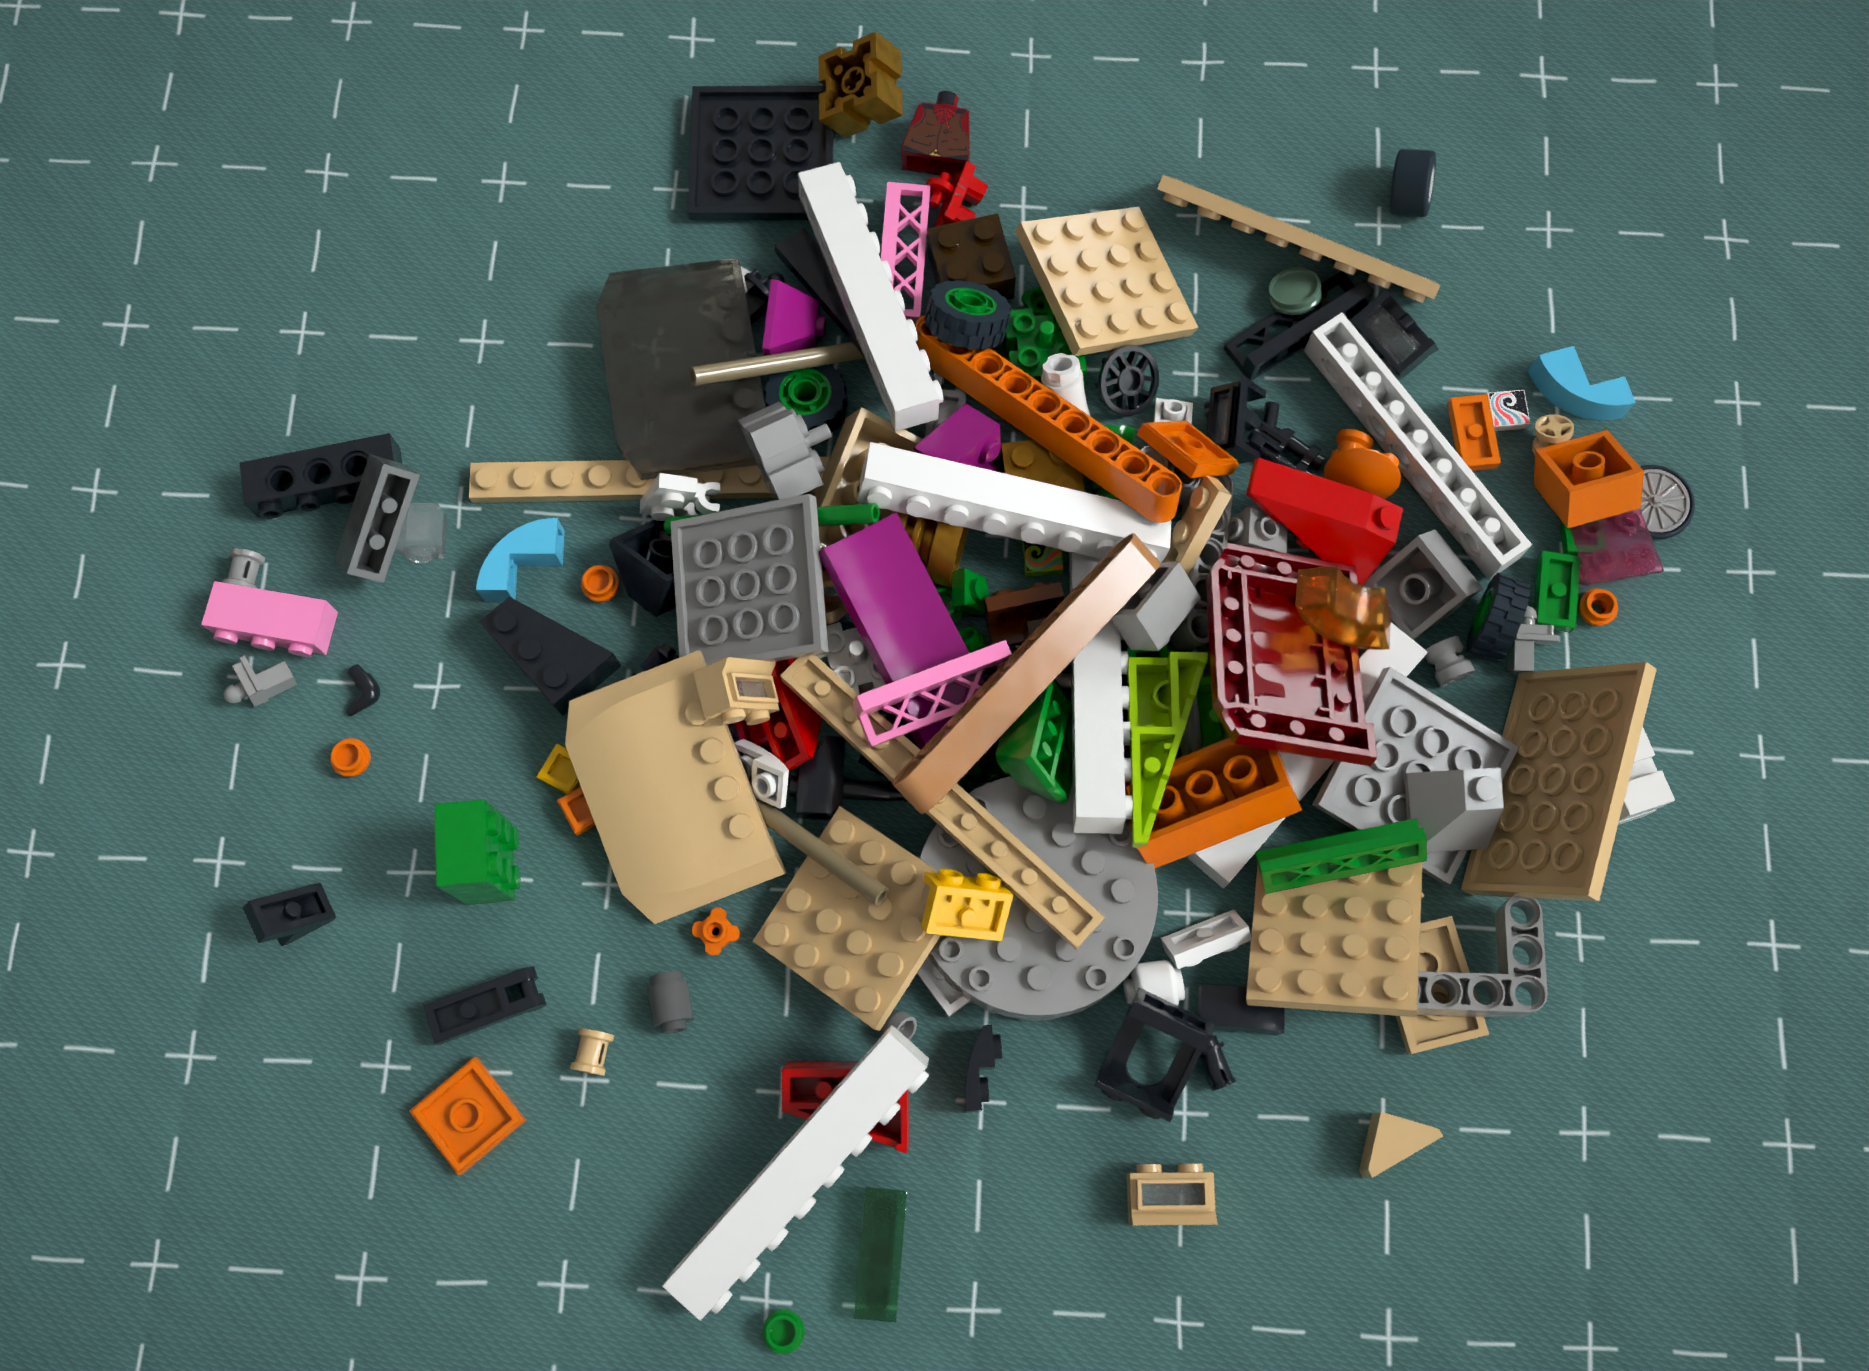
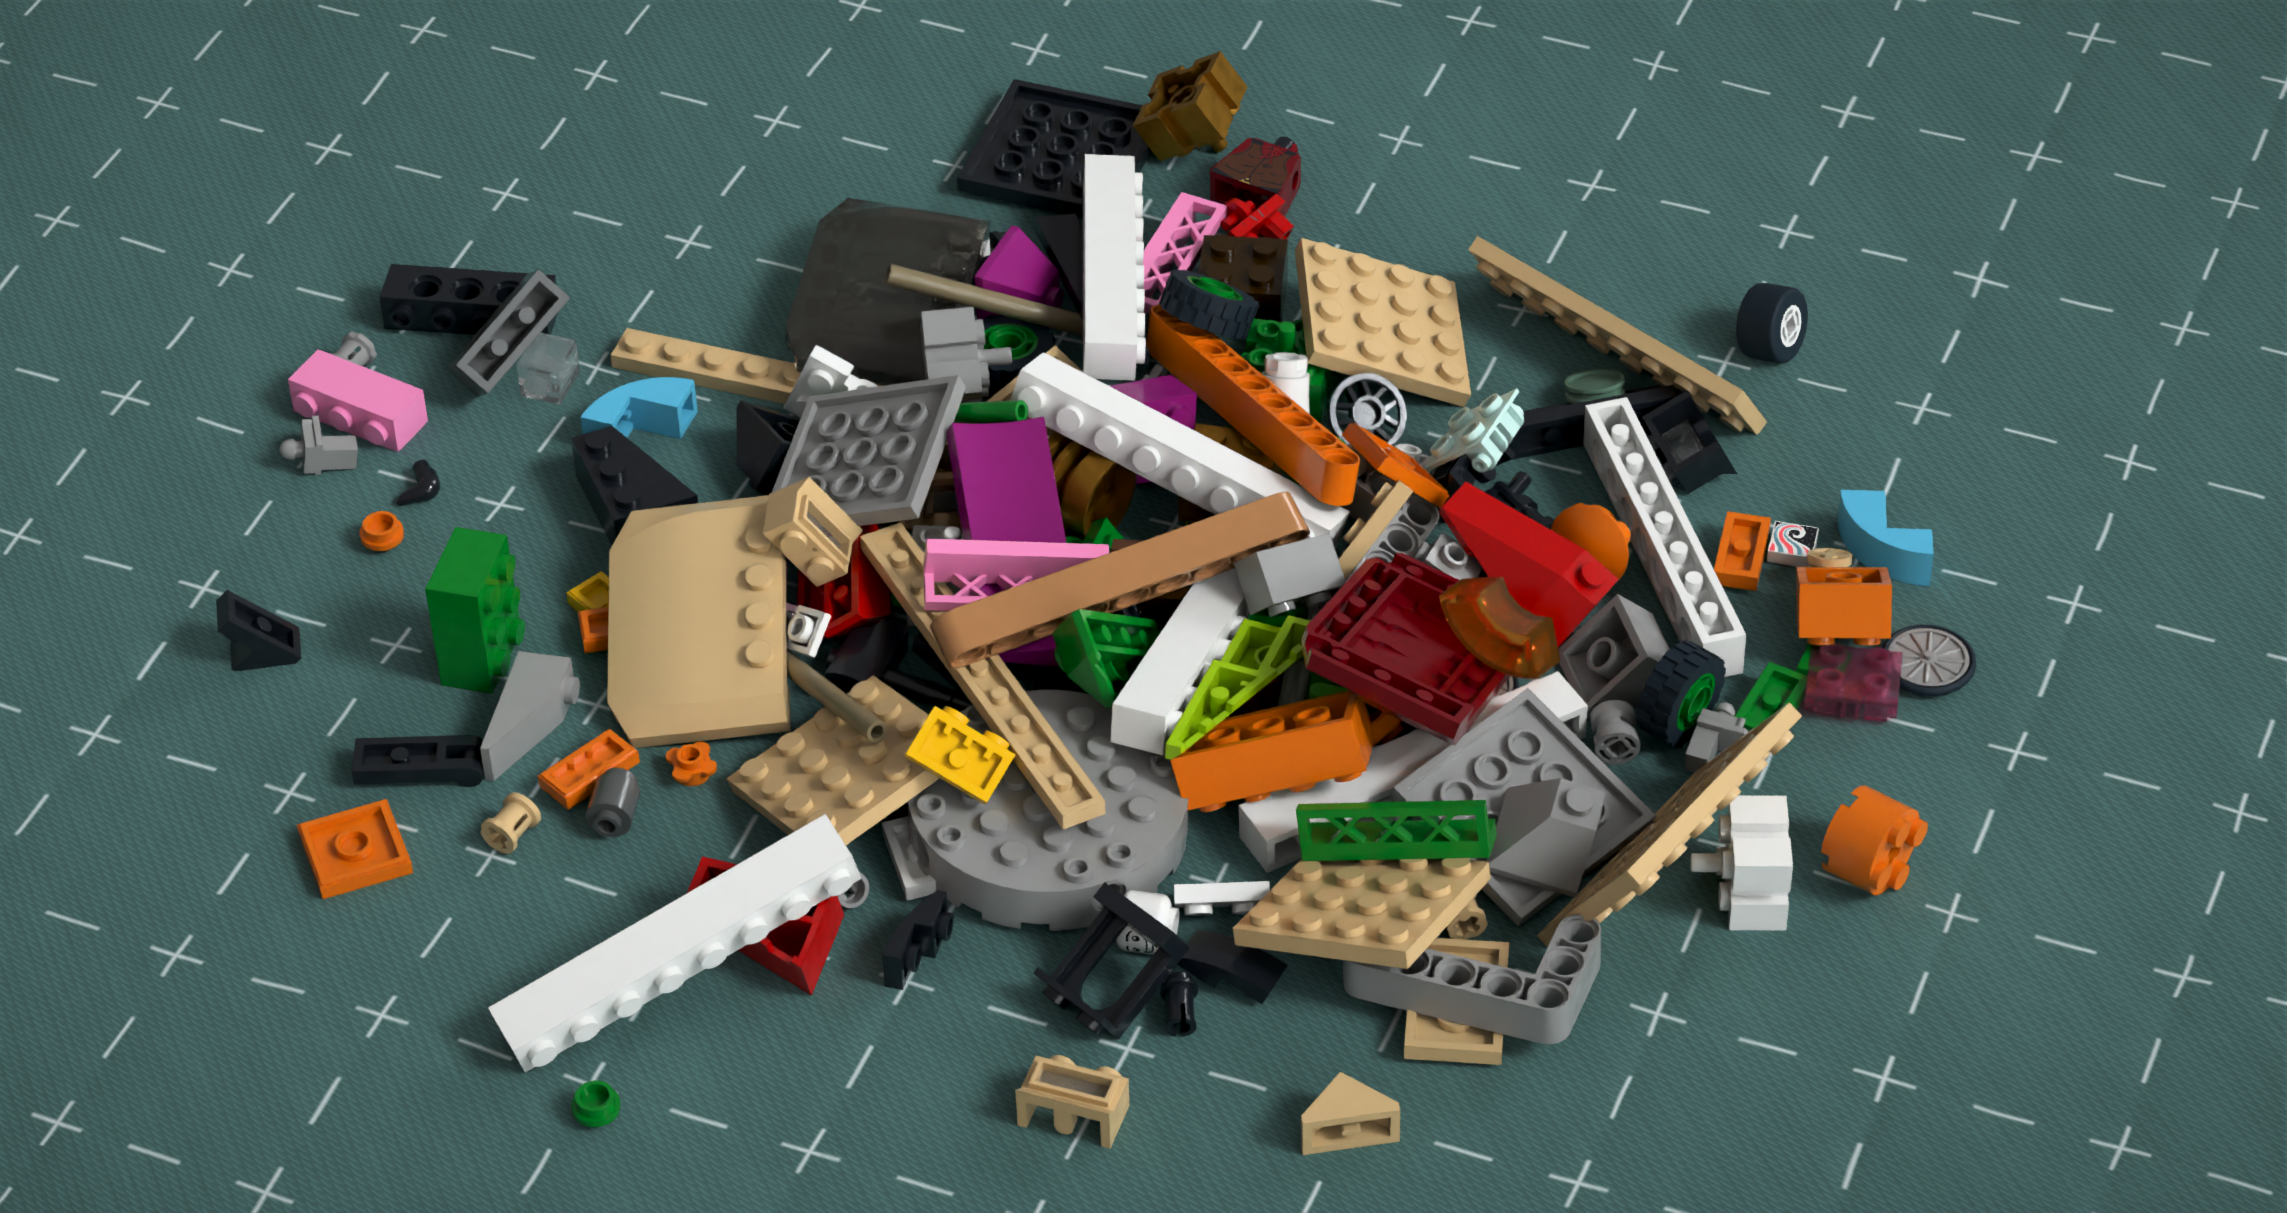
camera: 20 degrees right, 30 degrees down
orange plate [581,565,620,603] -> none
clear green plate [854,1187,907,1322] -> none
orange plate [1578,588,1618,626] -> none
none -> light grey slope [480,651,580,781]
none -> orange plate [537,729,640,810]
none -> light aqua hinge [1423,388,1524,472]
none -> orange brick [1821,785,1928,895]

